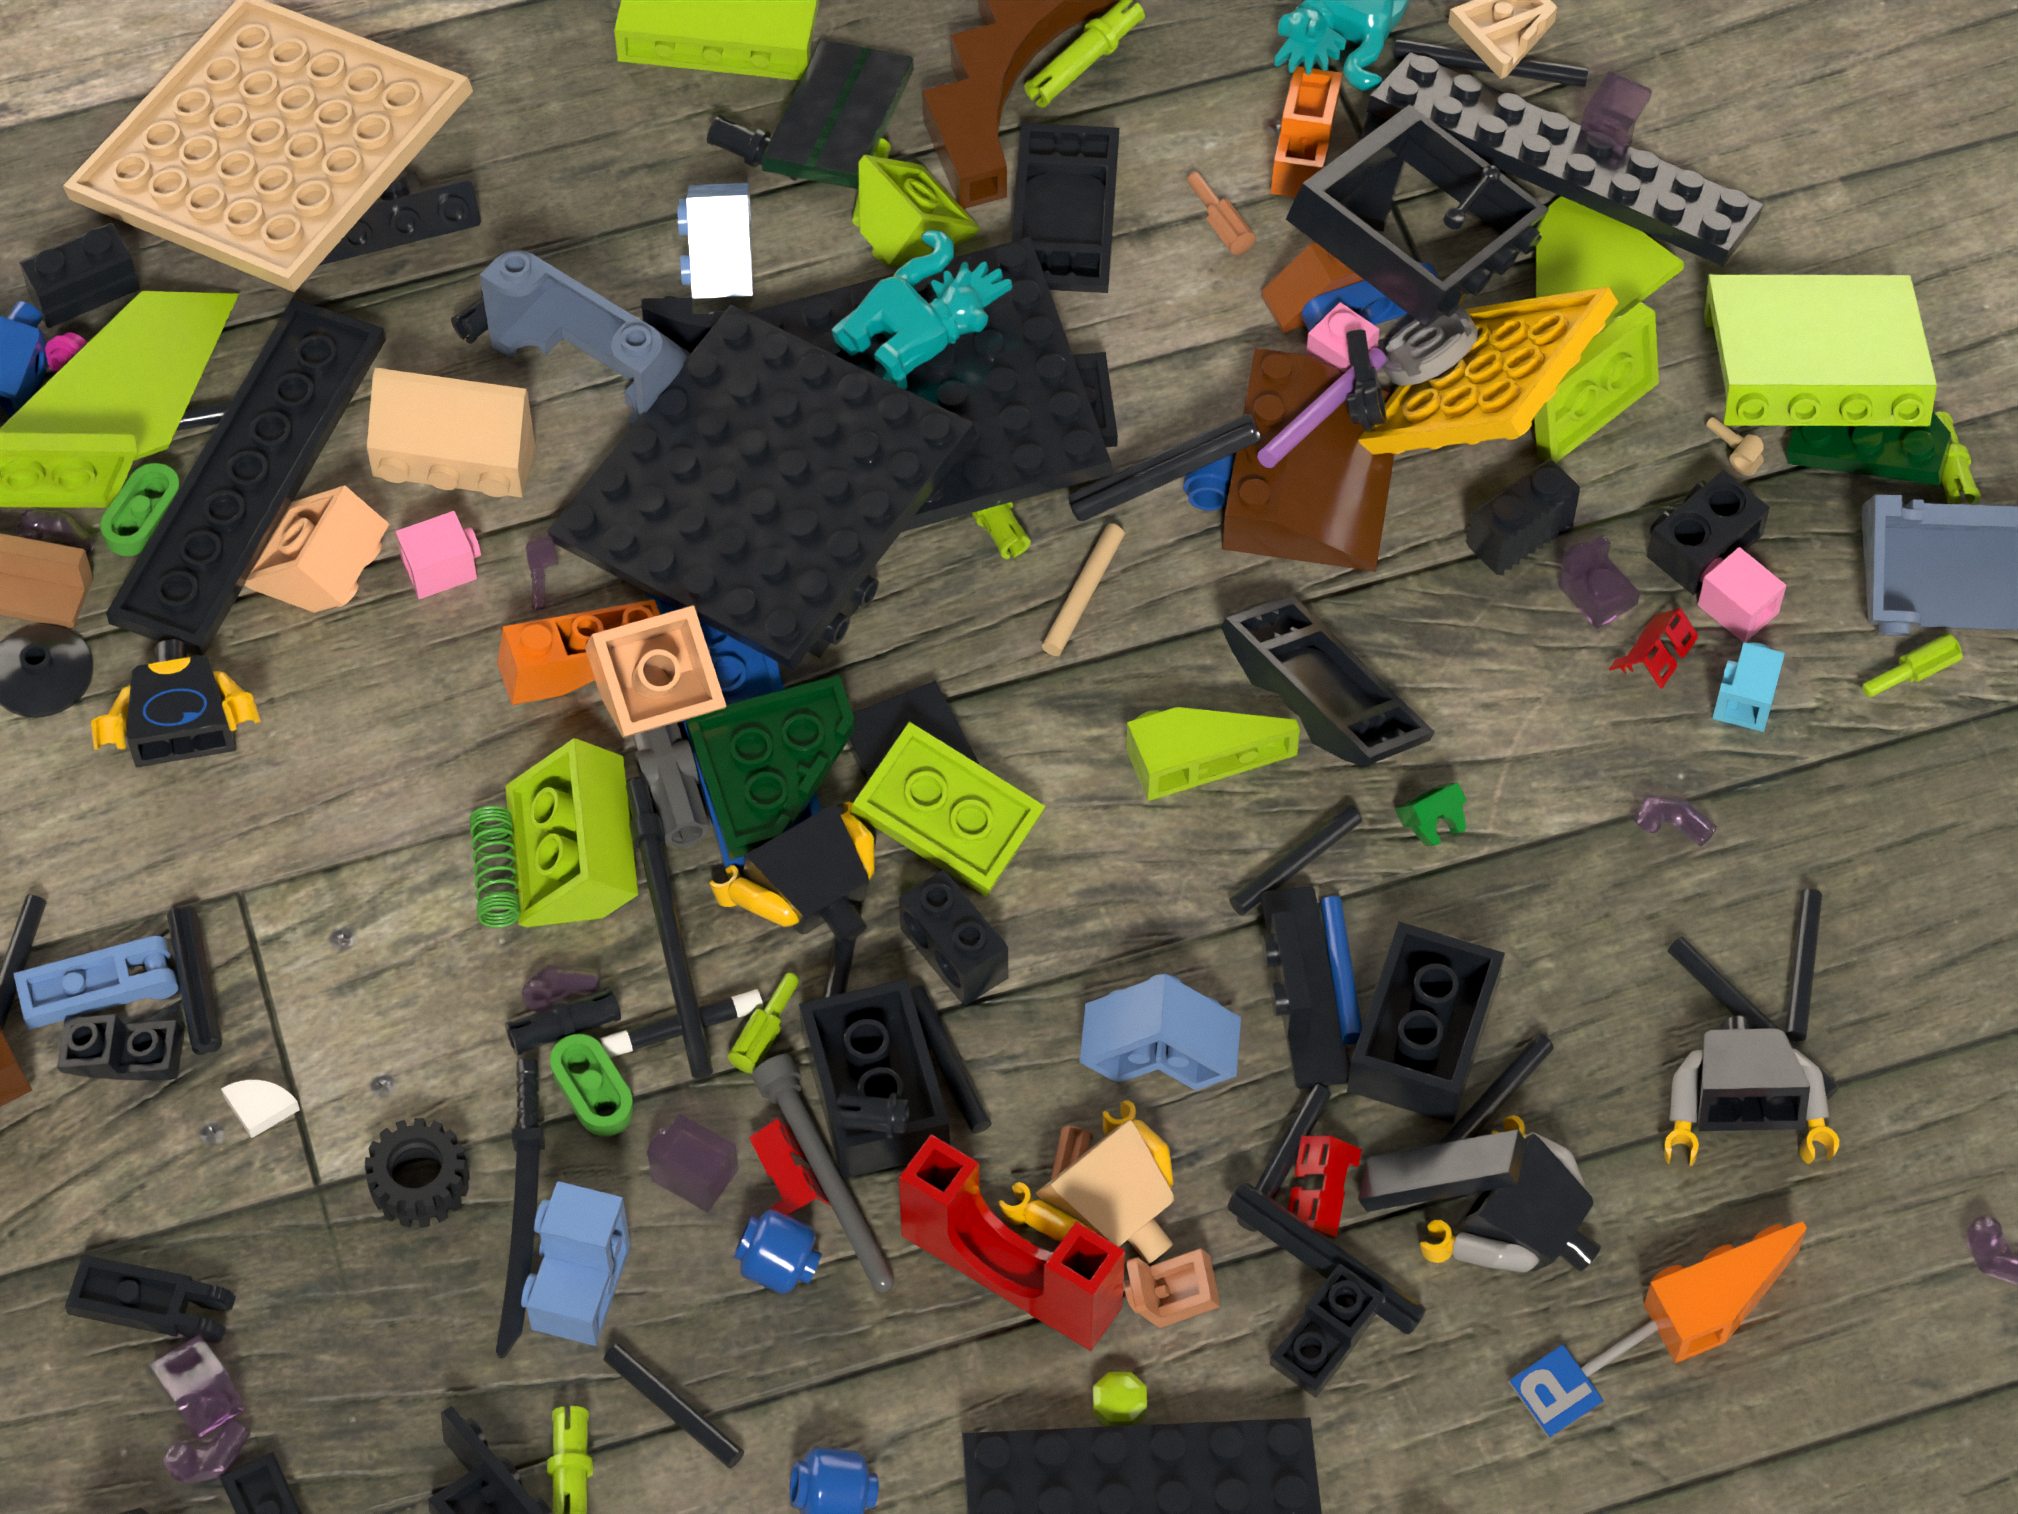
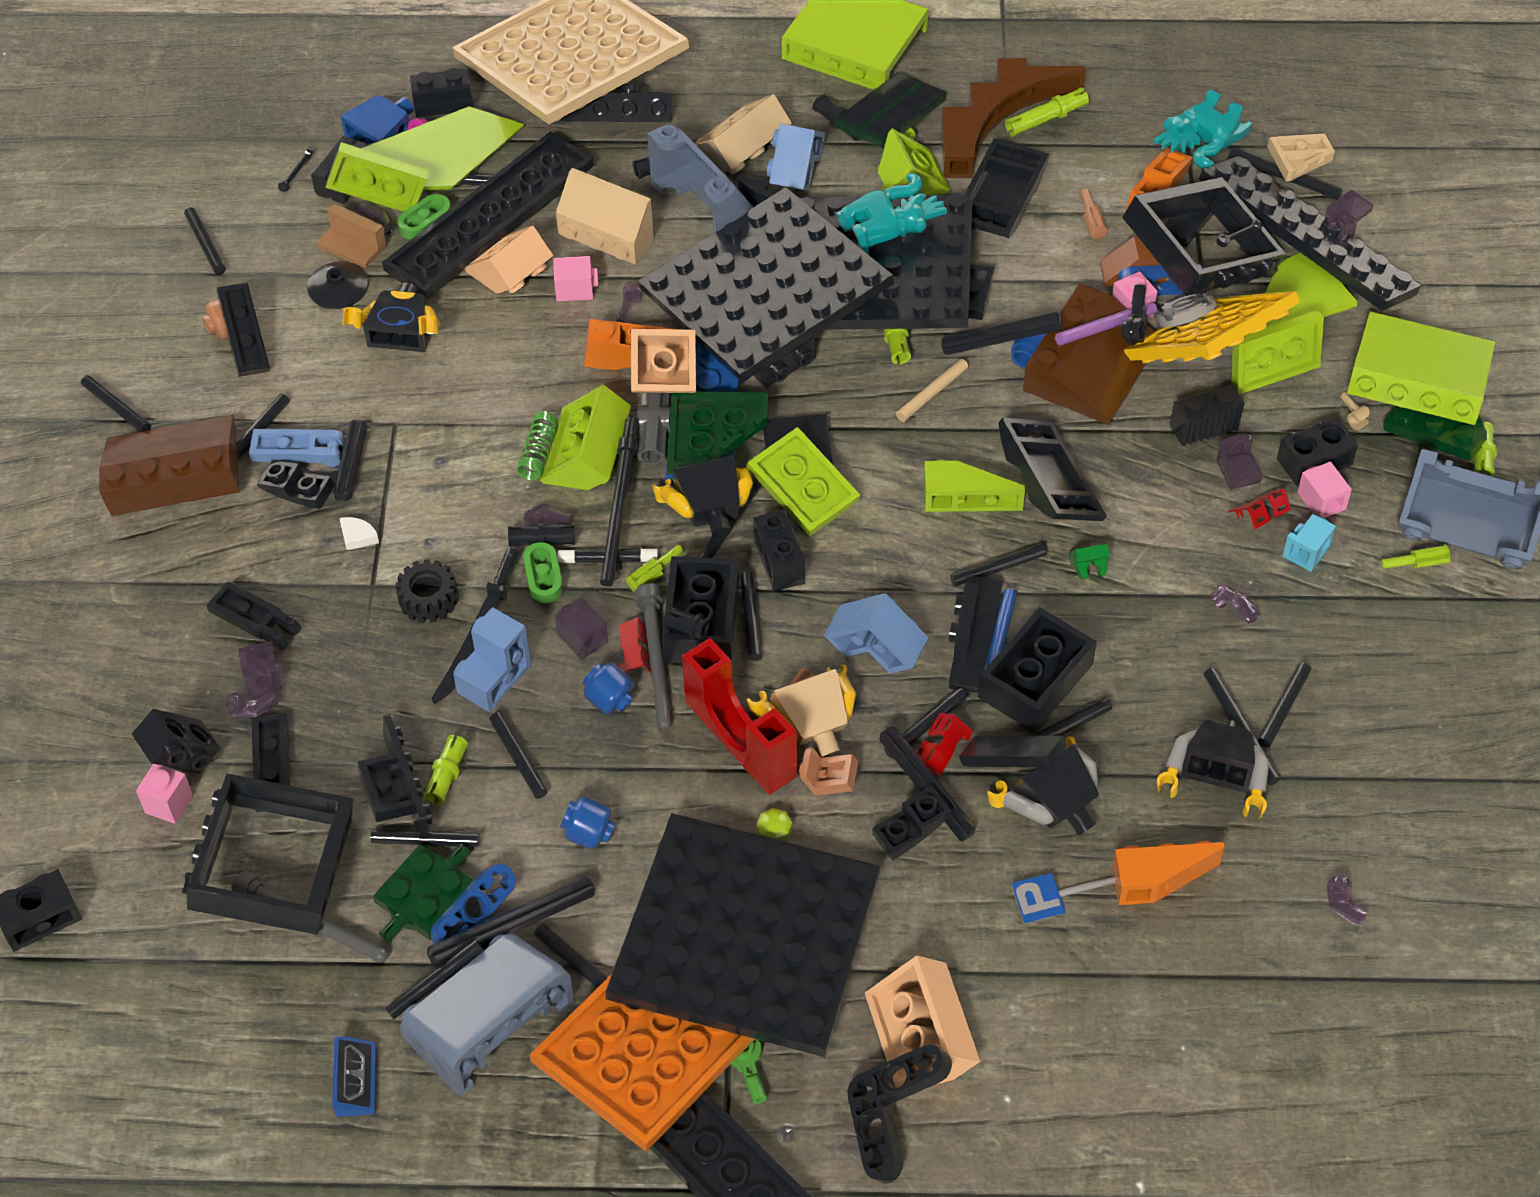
camera: 20 degrees right, 5 degrees down
none -> tan slope [694,94,792,175]

